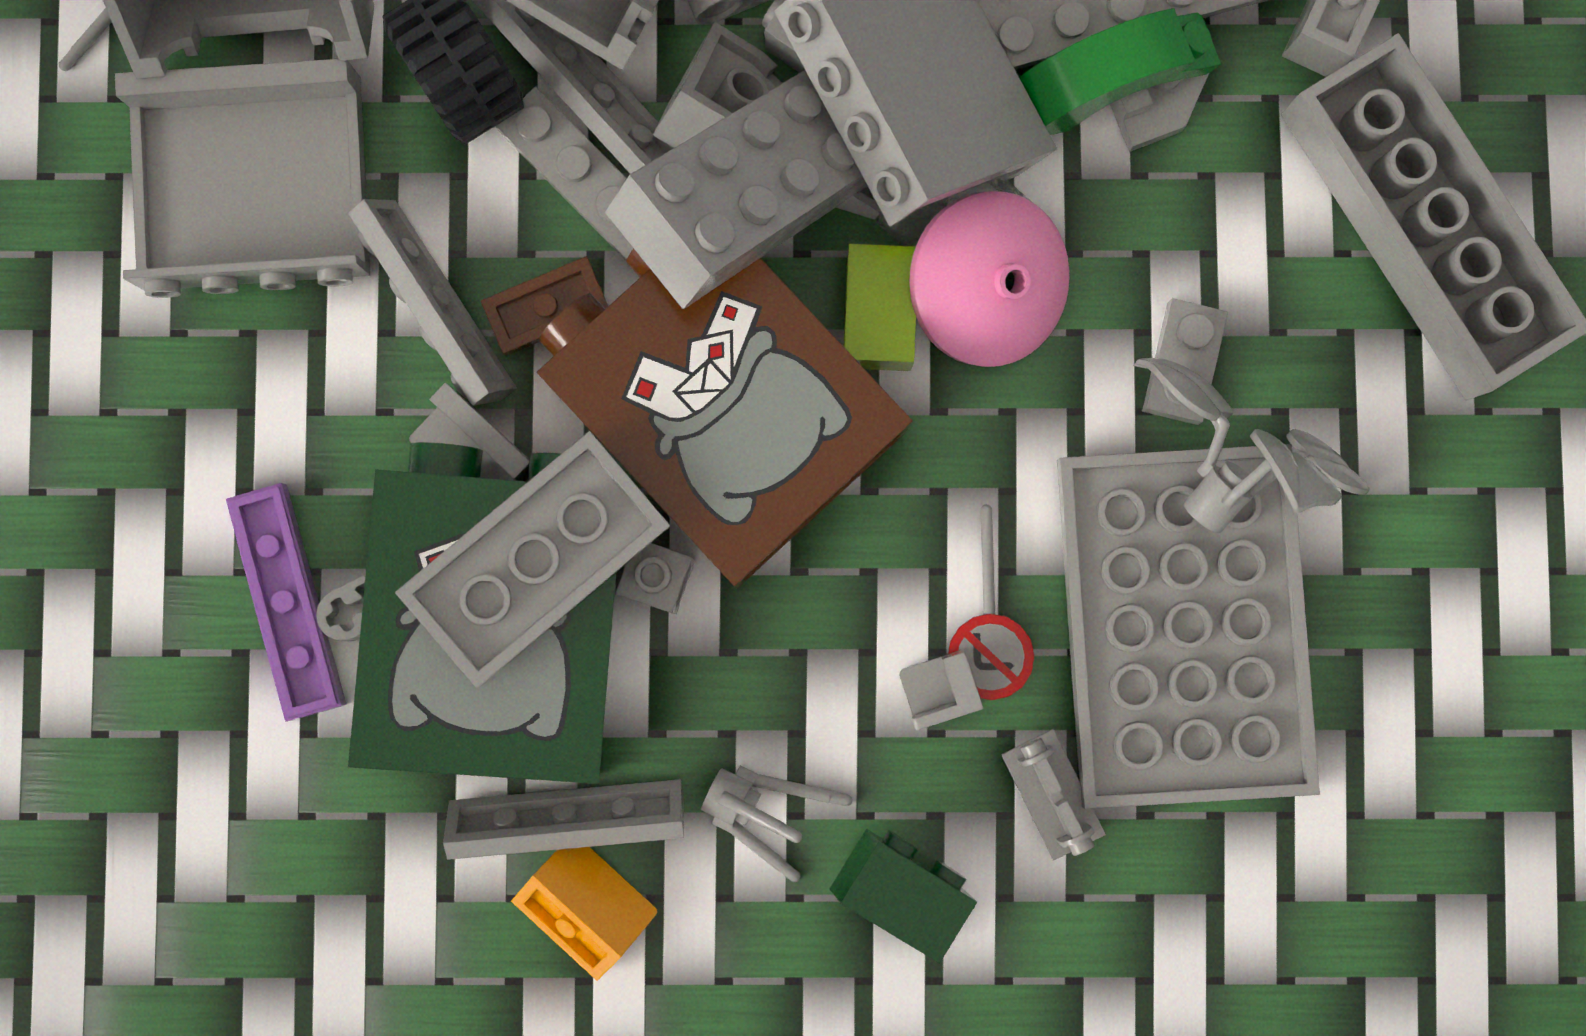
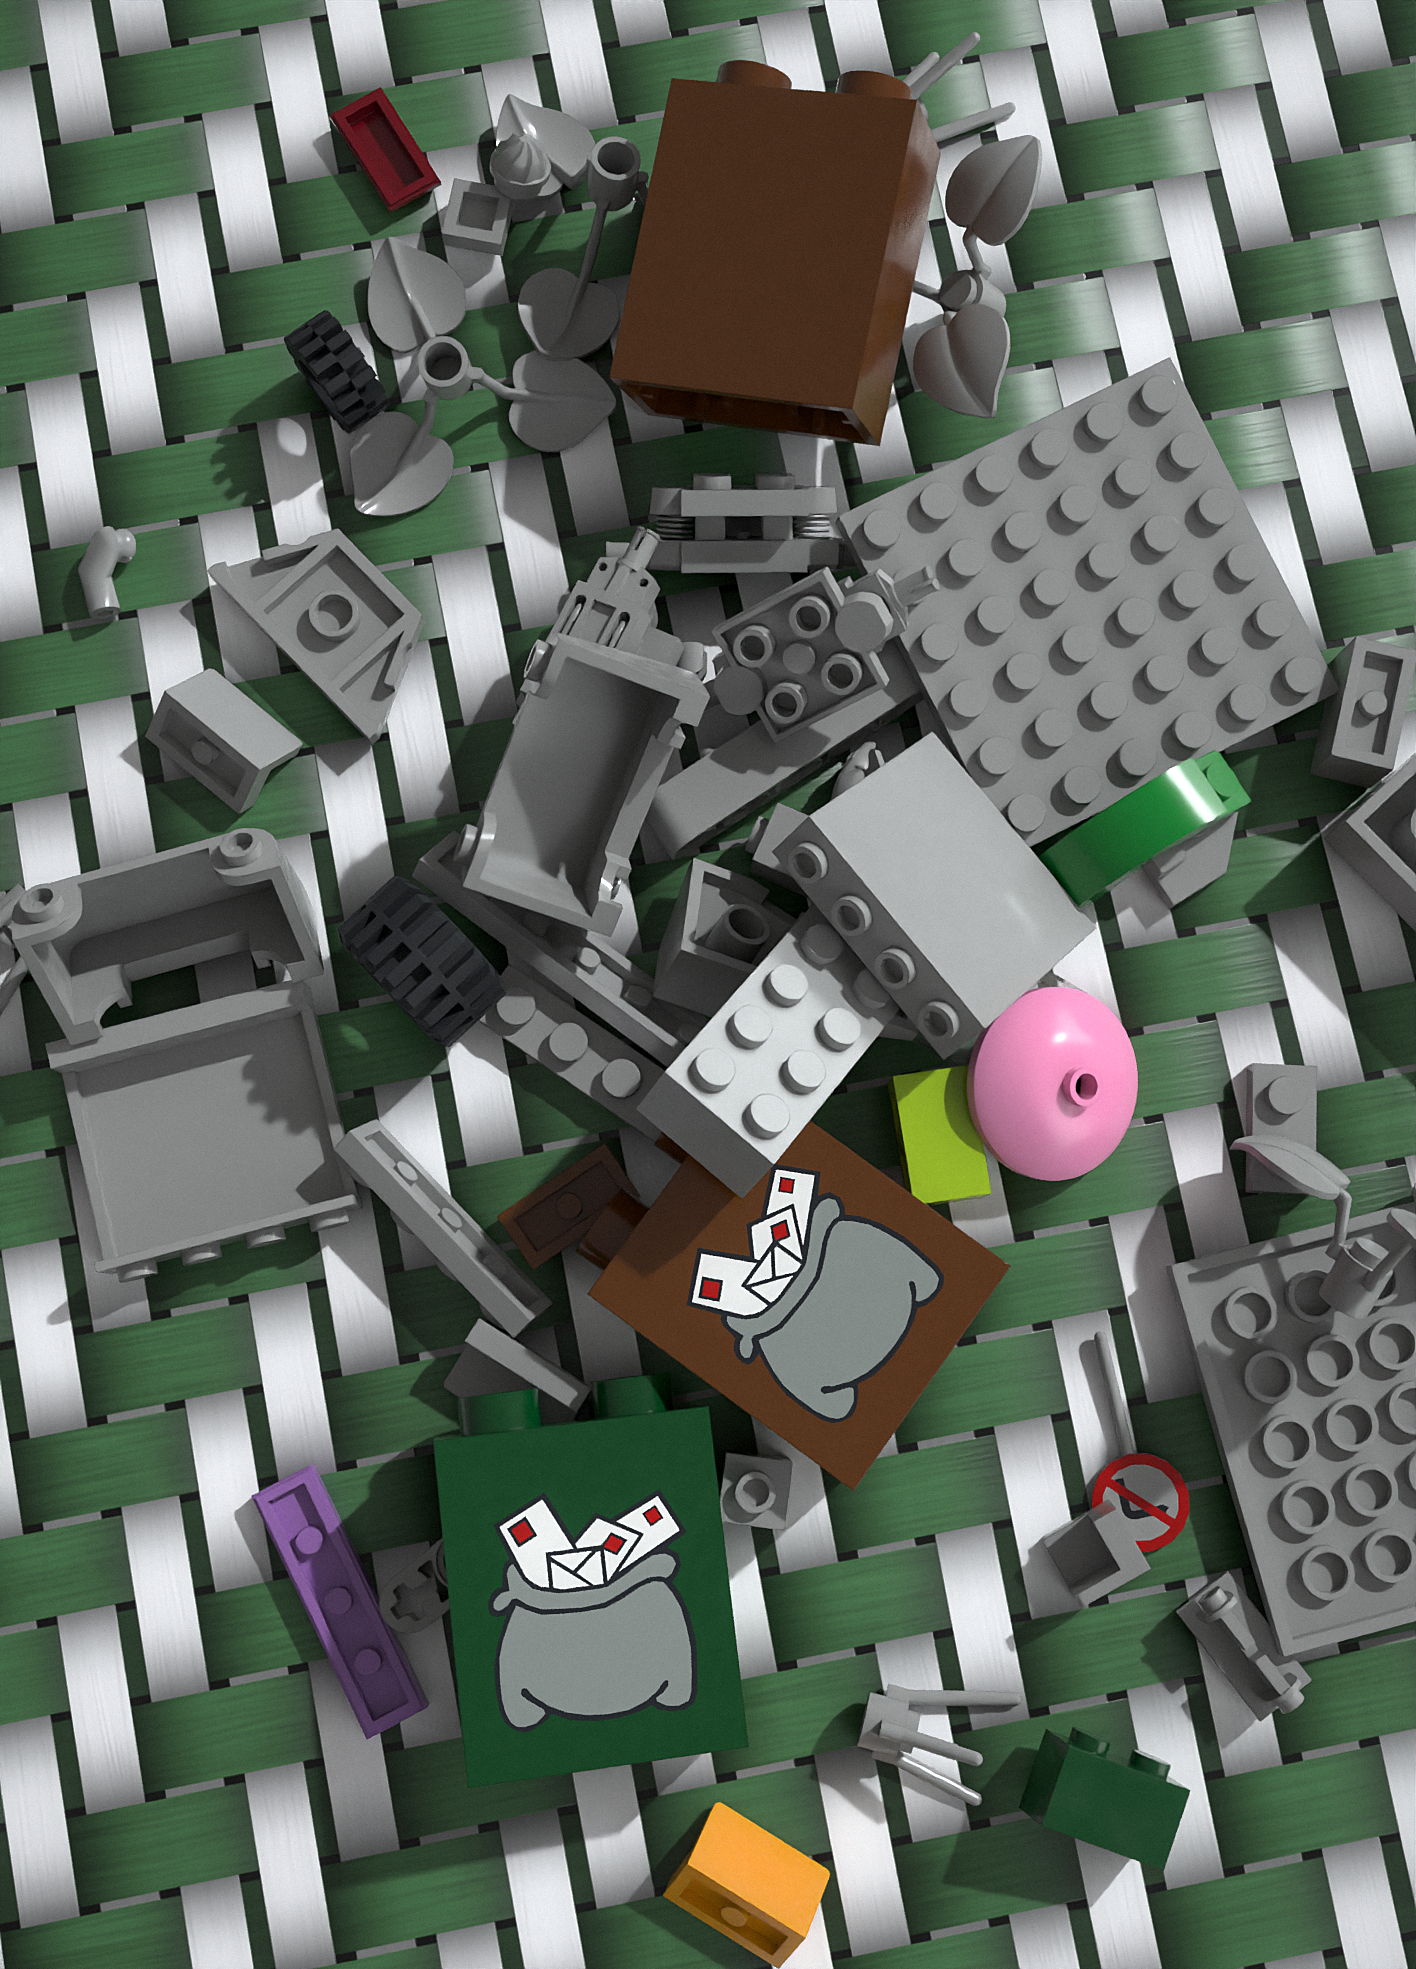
camera: 15 degrees left, 5 degrees down
light grey plate [395,431,670,689] -> none
light grey plate [443,779,684,860] -> none

